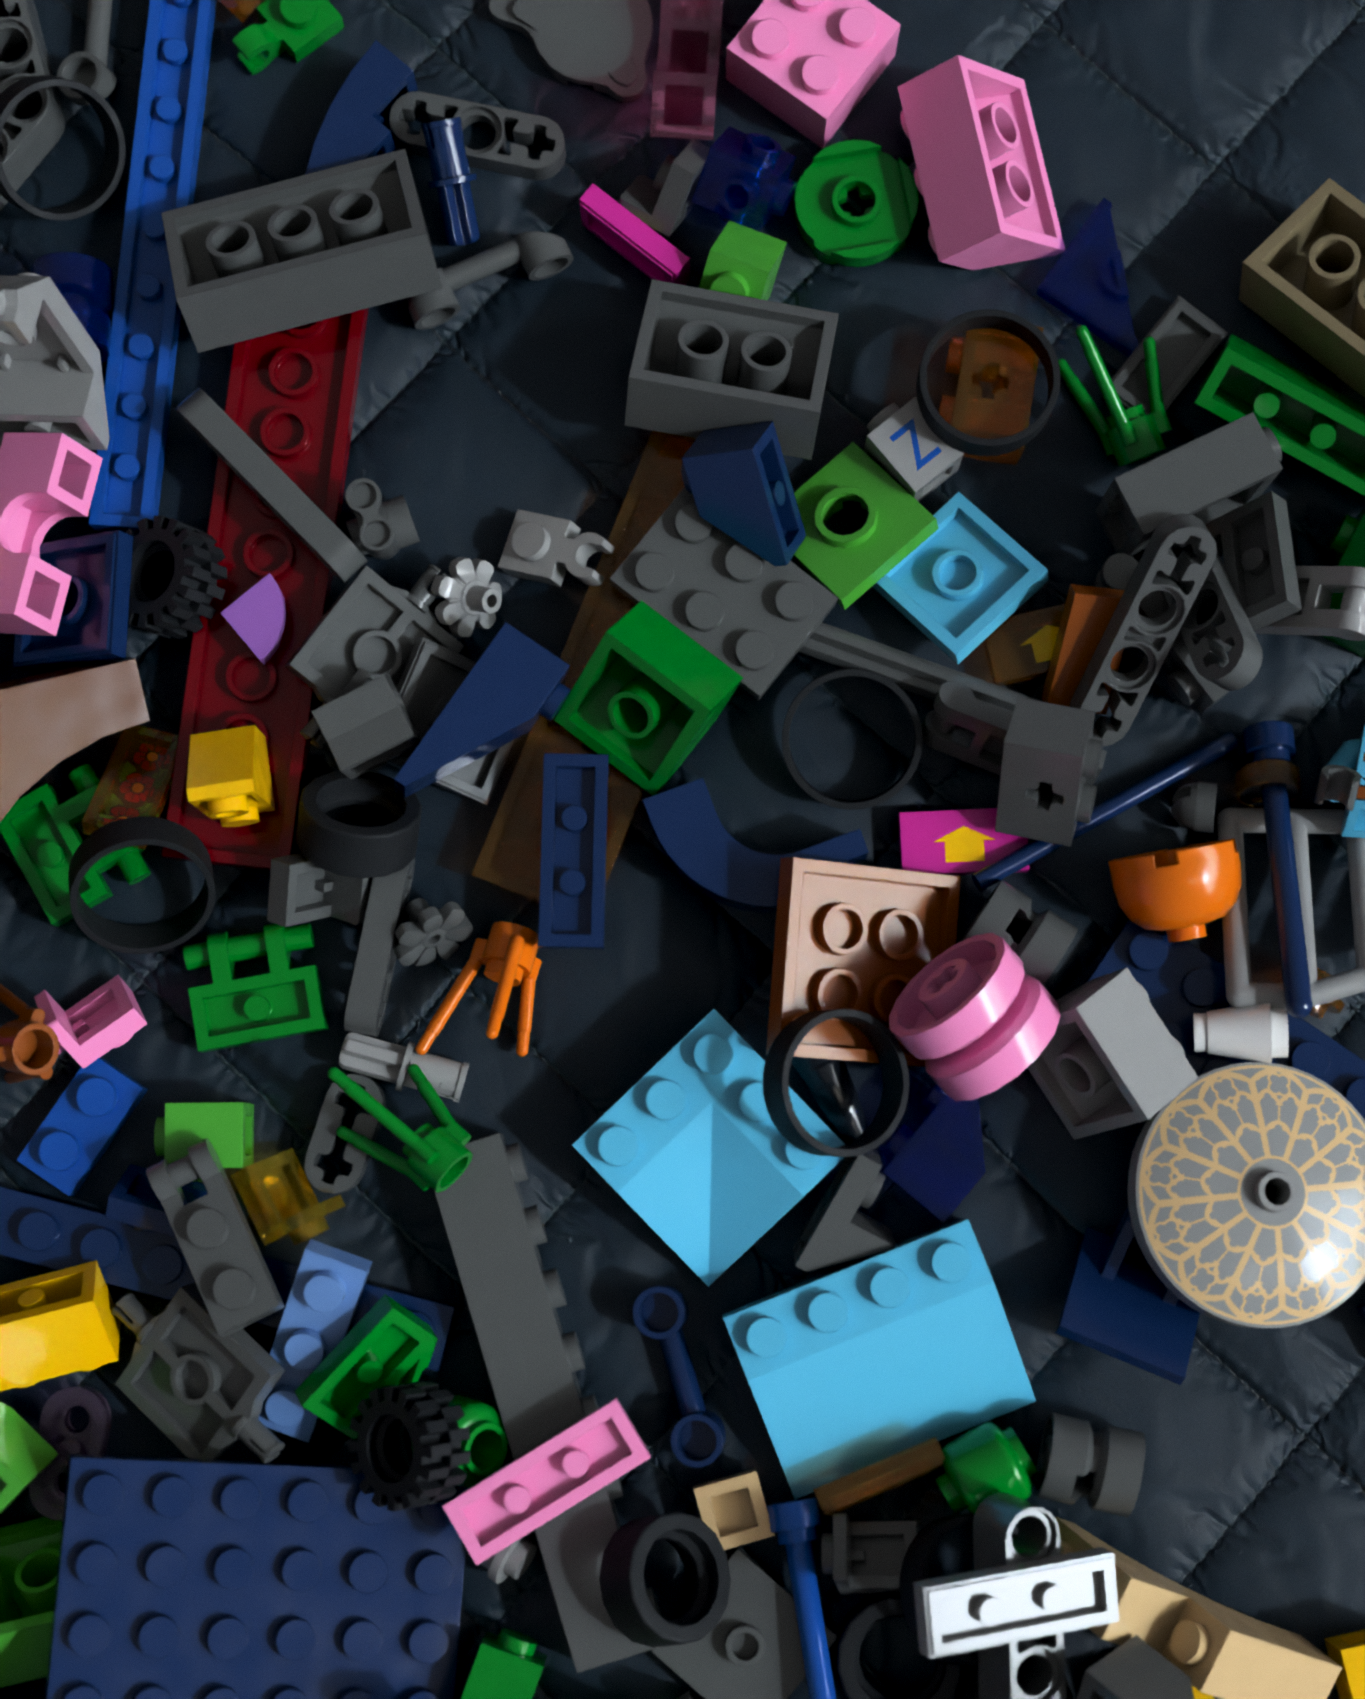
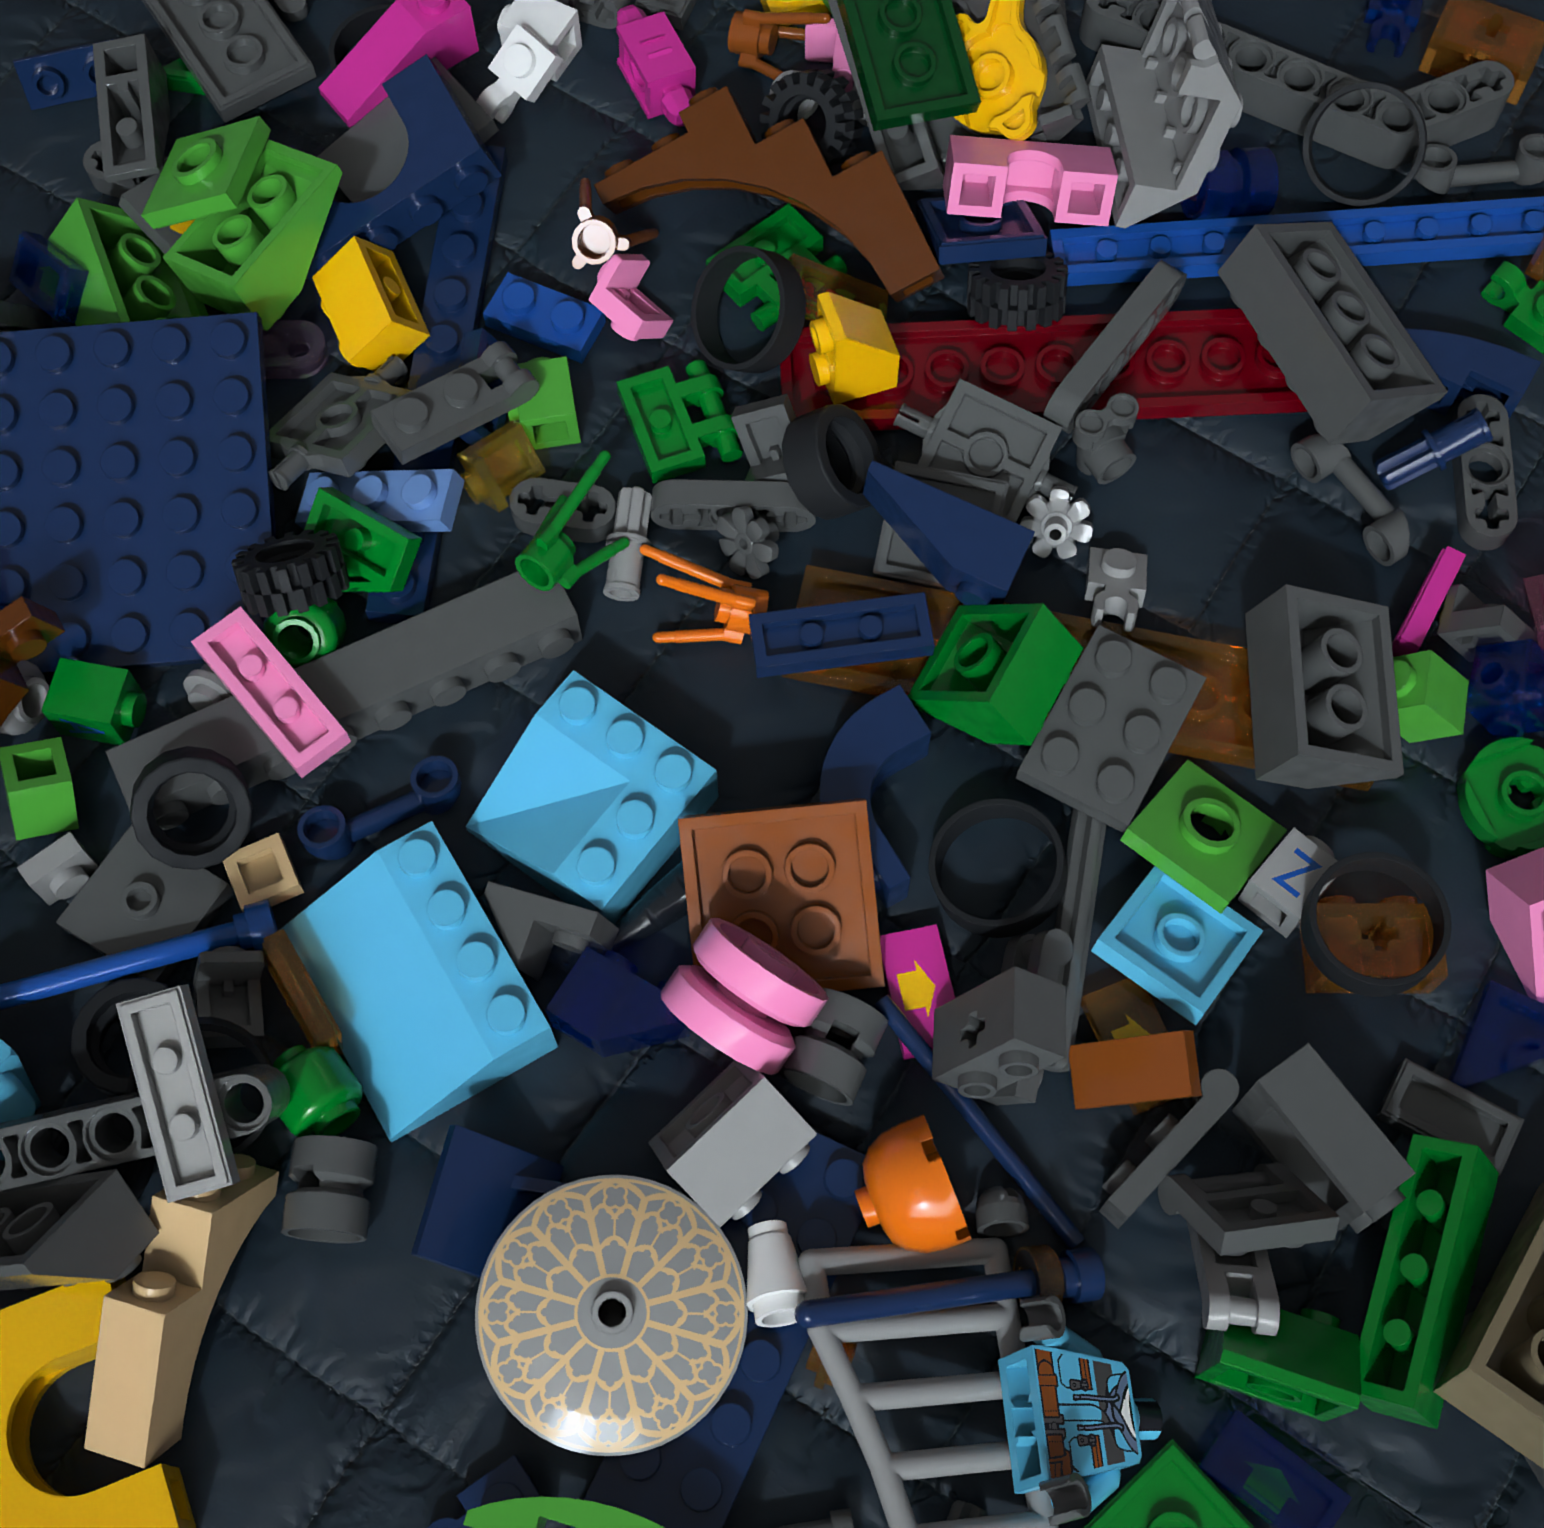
camera: 80 degrees right, 15 degrees down
medium lavender tile [221,573,286,665] -> none
dark grey piece [311,673,421,780] -> none
dark blue slope [681,421,806,567] -> none
black tyre [763,1009,909,1157] -> none
green plant [1058,325,1172,467] -> none
dark grey beam [1069,514,1217,747] -> none
dark grey beam [1158,536,1263,691] -> none

